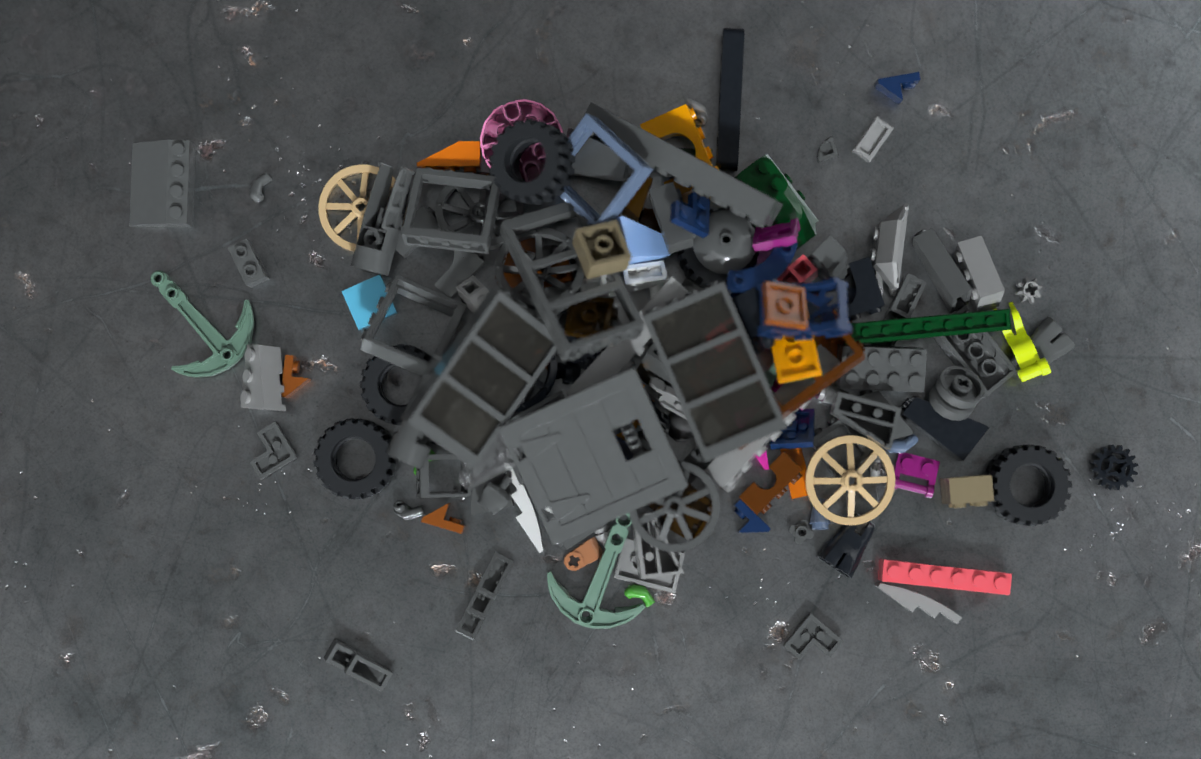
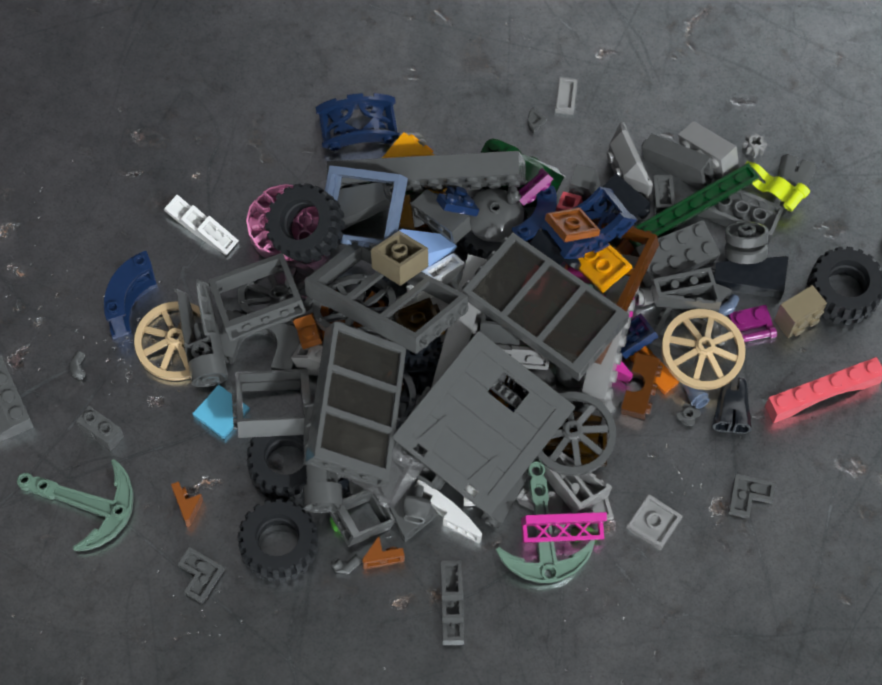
camera: 30 degrees left, 20 degrees down
light grey wedge [240,344,286,411] -> none
orange slope [417,141,481,173] -> none
nougat piece [564,536,603,571] -> none
black beam [716,28,745,171] -> none
dark blue slope [733,499,771,533] -> none
dark blue slope [874,72,921,104] -> none
light grey slope [875,582,962,624] -> none
none -> dark blue fence [104,251,158,339]
none -> white slope [164,195,239,255]
none -> dark orange slope [293,312,322,350]
none -> dark blue fence [315,93,400,151]
none -> dark grey arm [507,186,521,205]
none -> dark pink fence [521,512,607,543]
none -> light grey tile [626,494,683,550]

